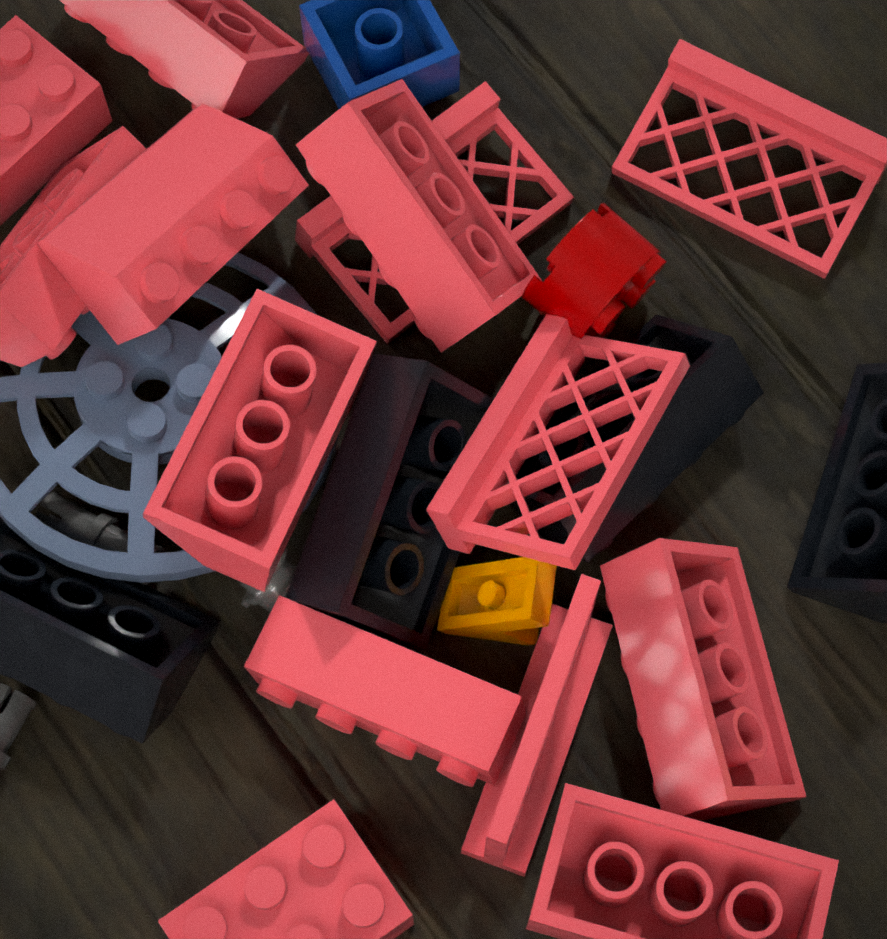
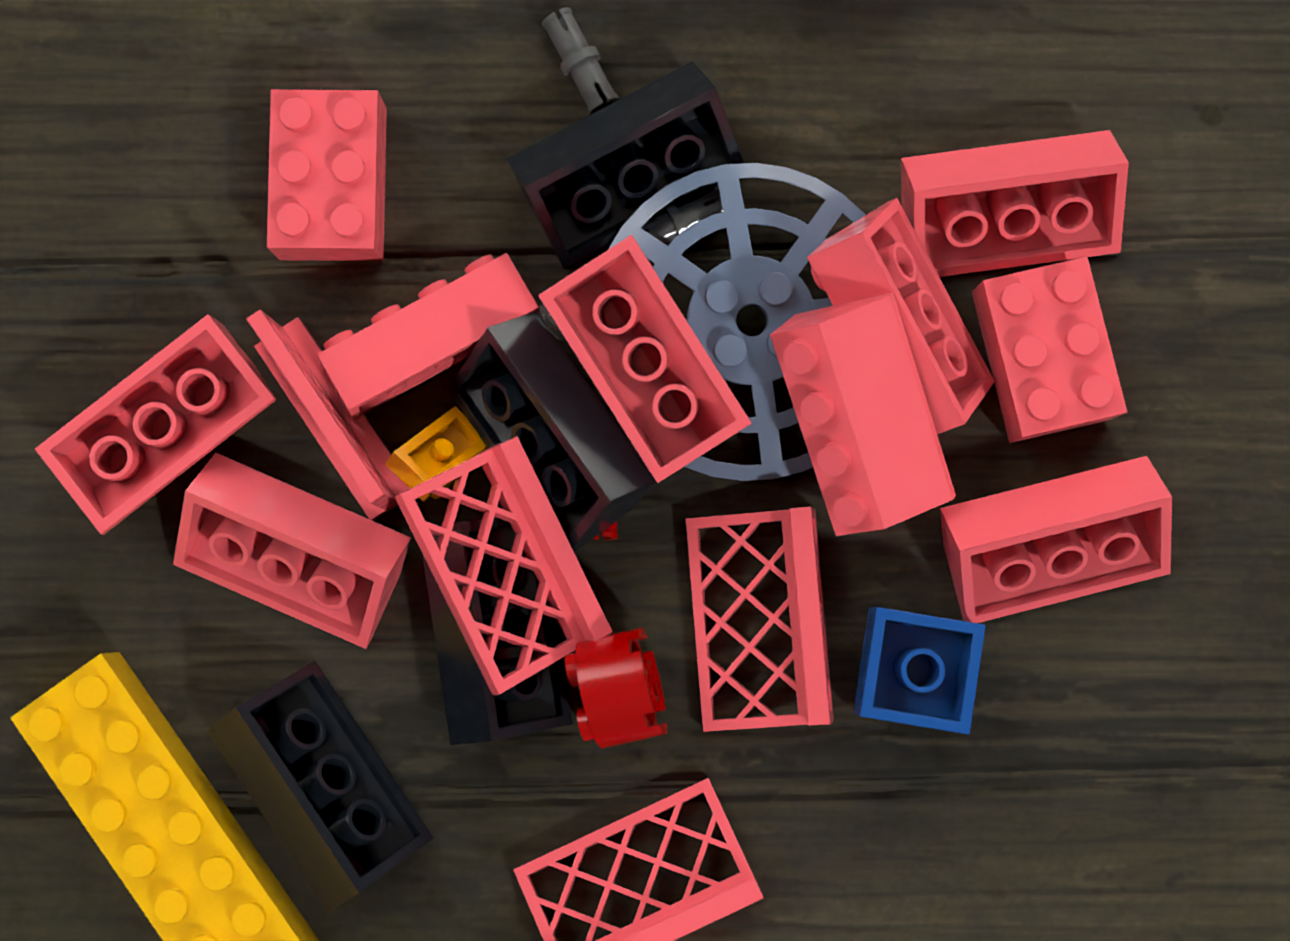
camera: 125 degrees right, 15 degrees up
coral slope [296,79,542,353] -> none

